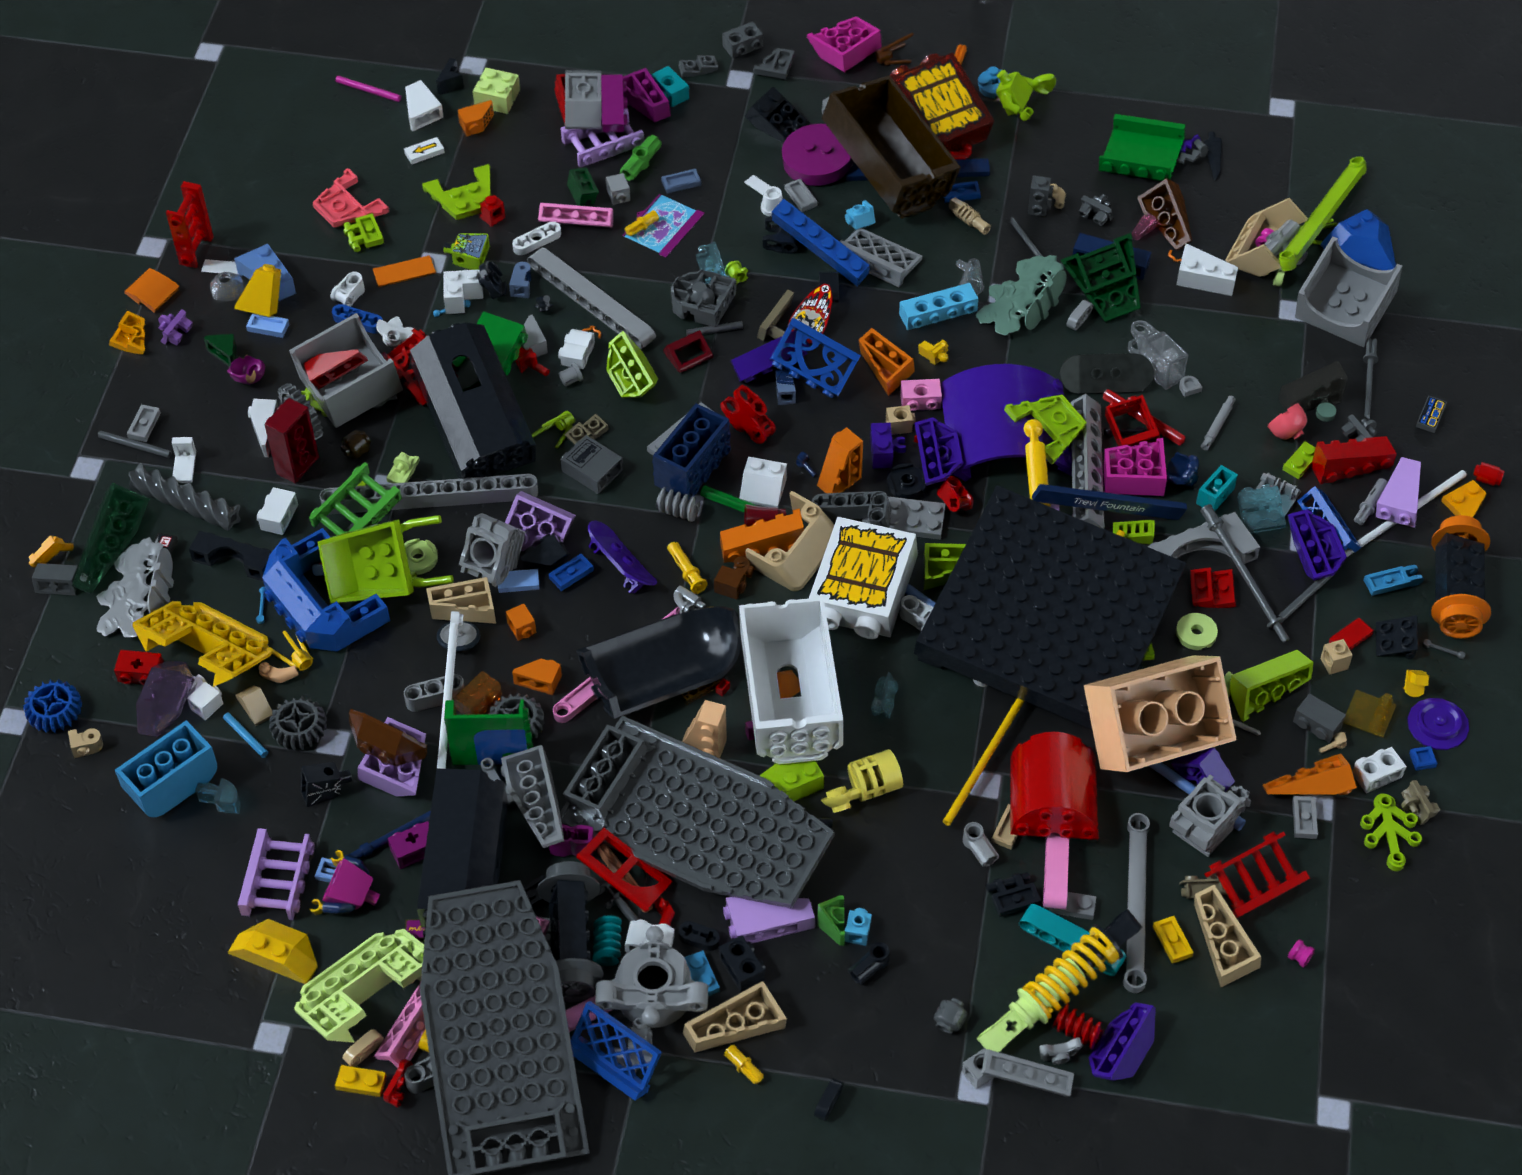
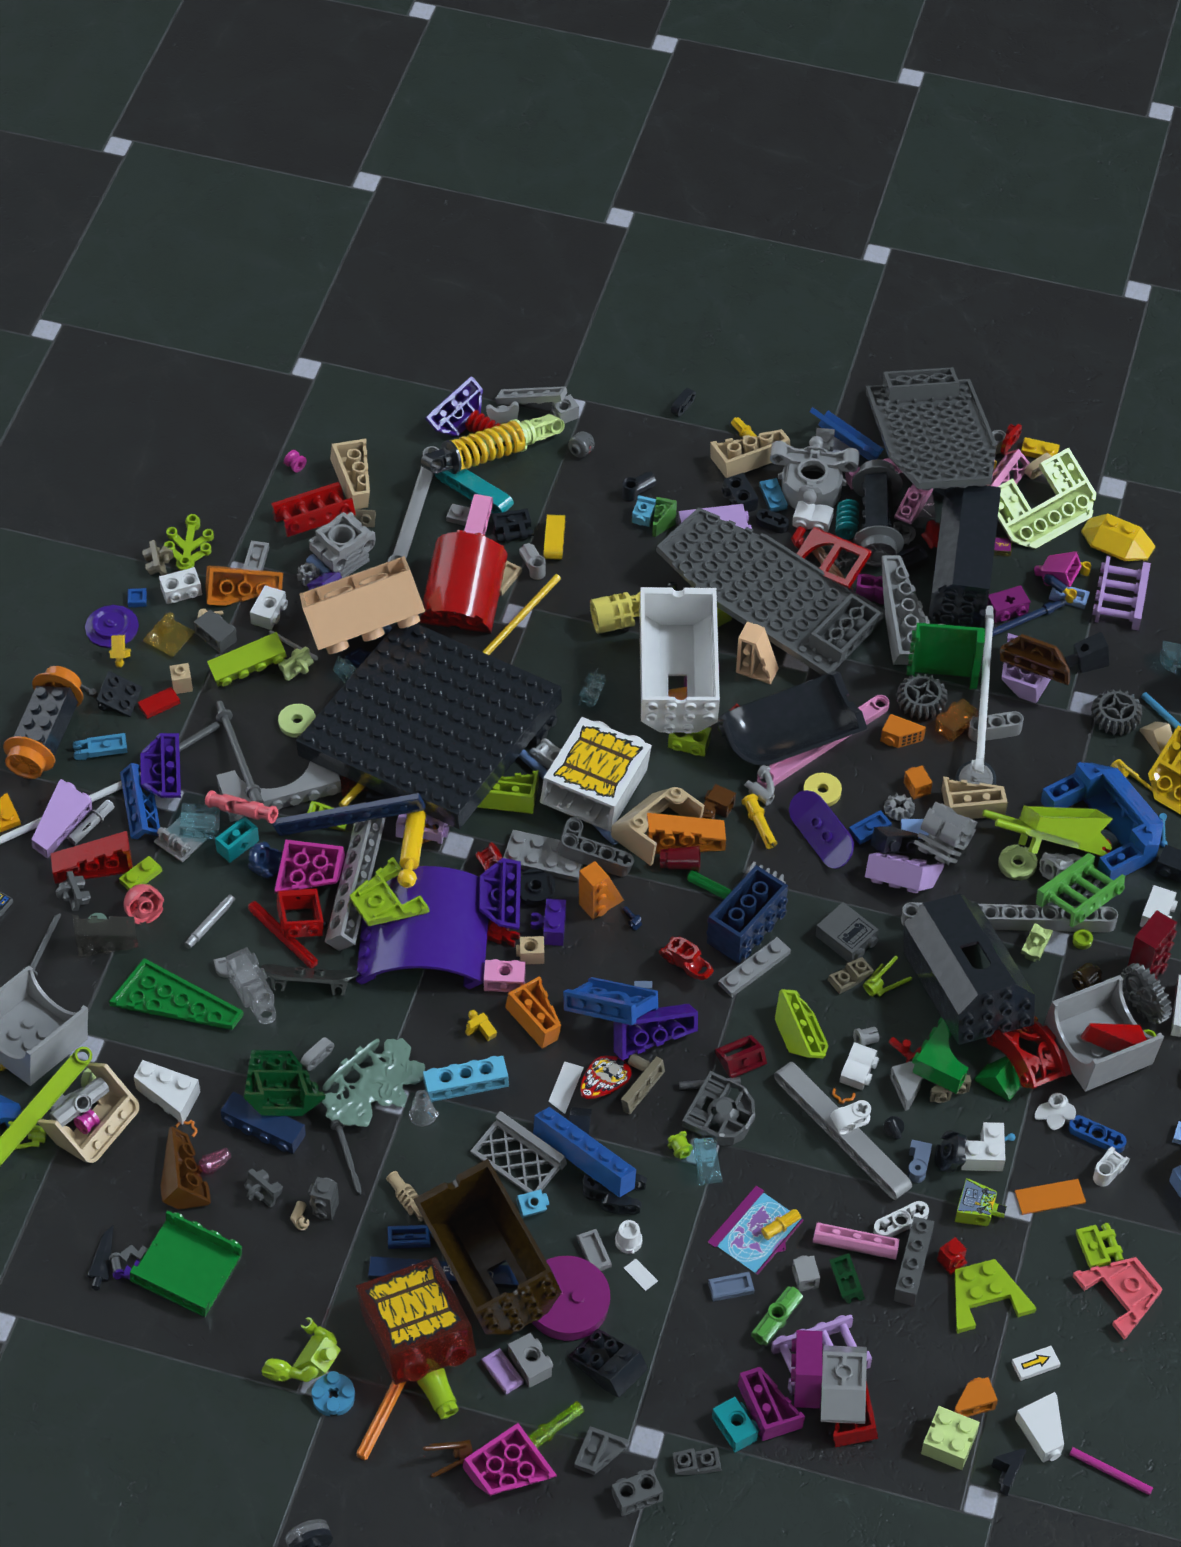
camera: 175 degrees left, 0 degrees up
light nougat arm [259,662,299,683] -> none
white slope [739,457,787,507] -> none
yellow plate [1153,916,1194,964] -> none
red slope [1190,567,1236,608] -> none
none -> green wing [109,958,244,1030]
none -> coral piece [205,790,278,823]
none -> white brick [250,585,288,630]
none -> clear neon green pin [527,1401,584,1450]
none -> yellow beam [544,514,565,560]
none -> white sticker [549,1062,584,1114]
none -> light yellow tile [803,773,842,807]
none -> white piece [830,1100,871,1135]
none -> light grey gear [884,793,915,821]
none -> dark grey brick [893,1216,935,1306]

